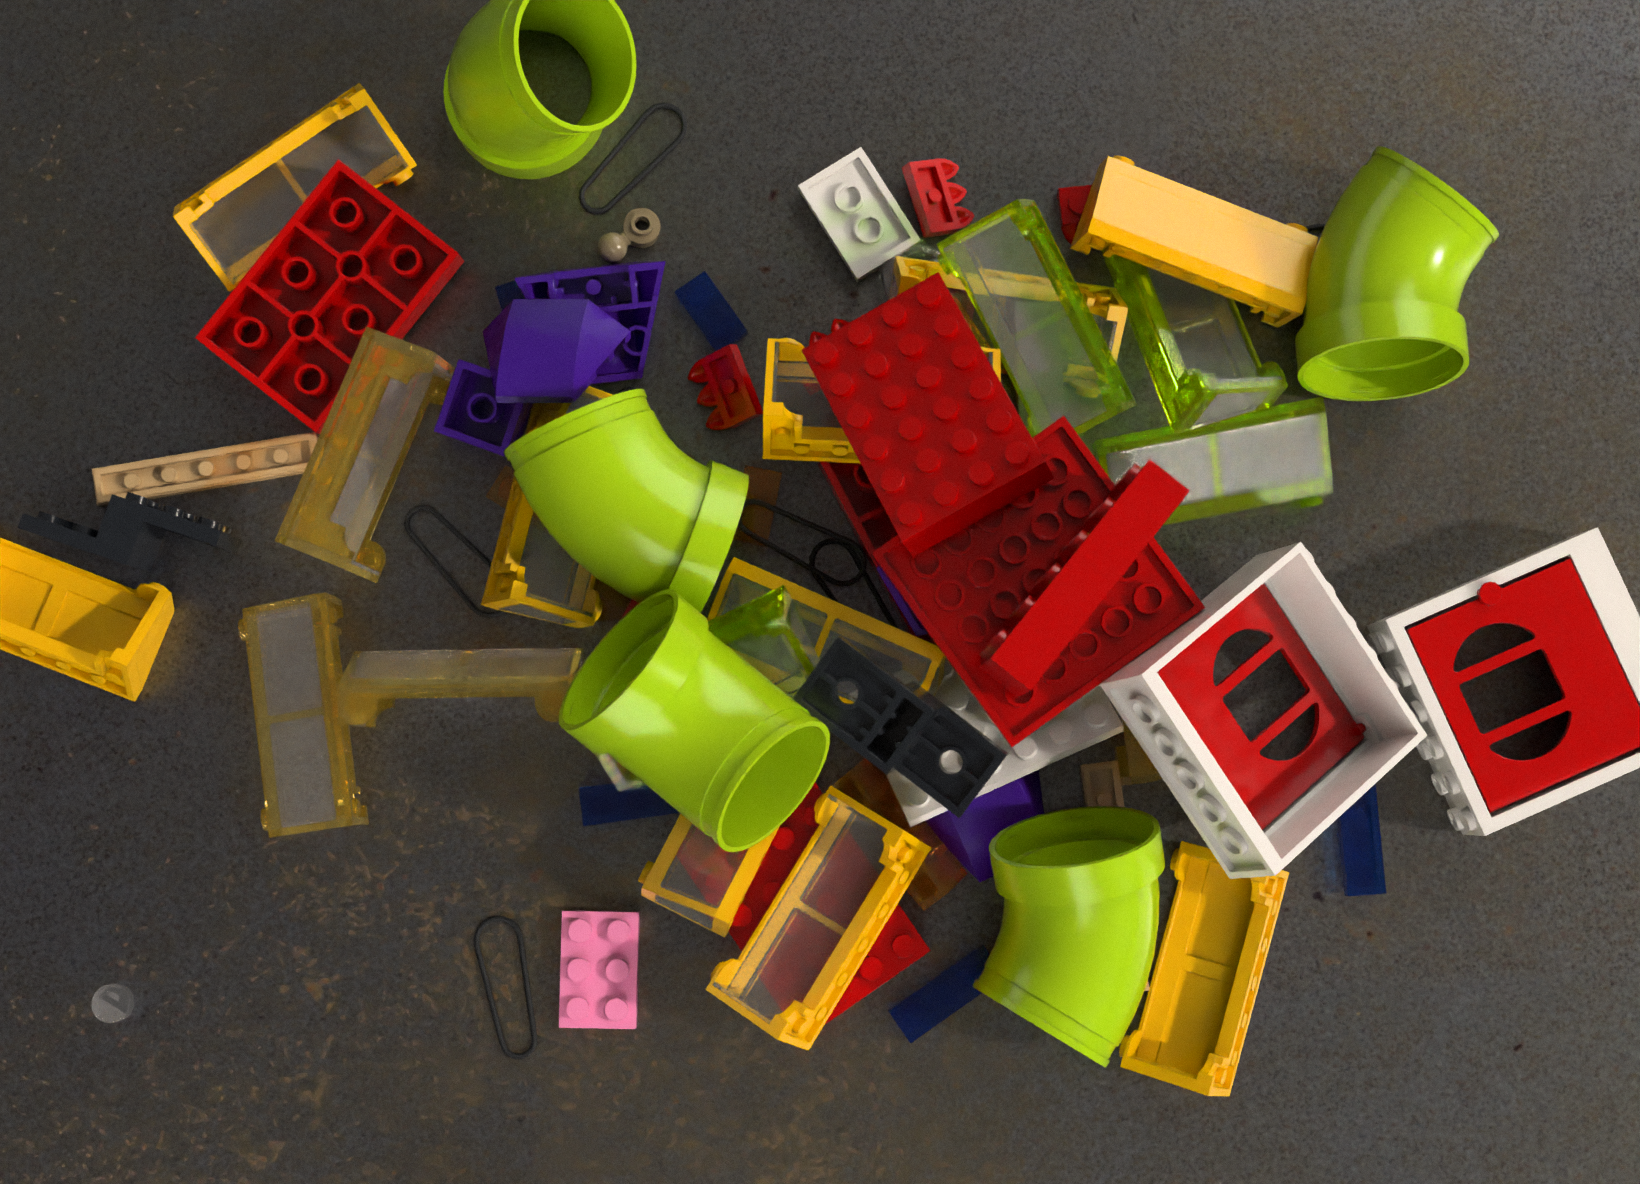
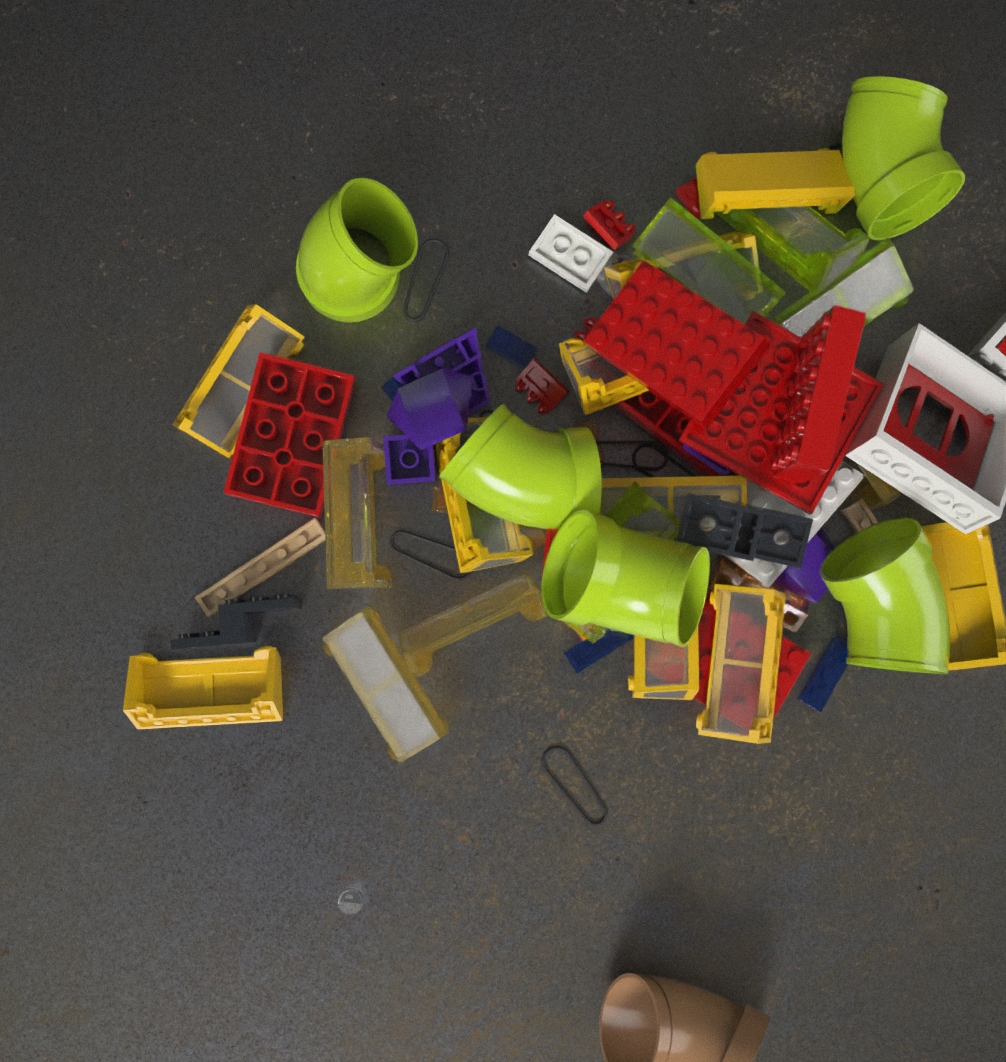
camera: 25 degrees left, 0 degrees up
bright pink plate [559,910,640,1029] -> none
dark tan plate [598,208,661,262] -> none

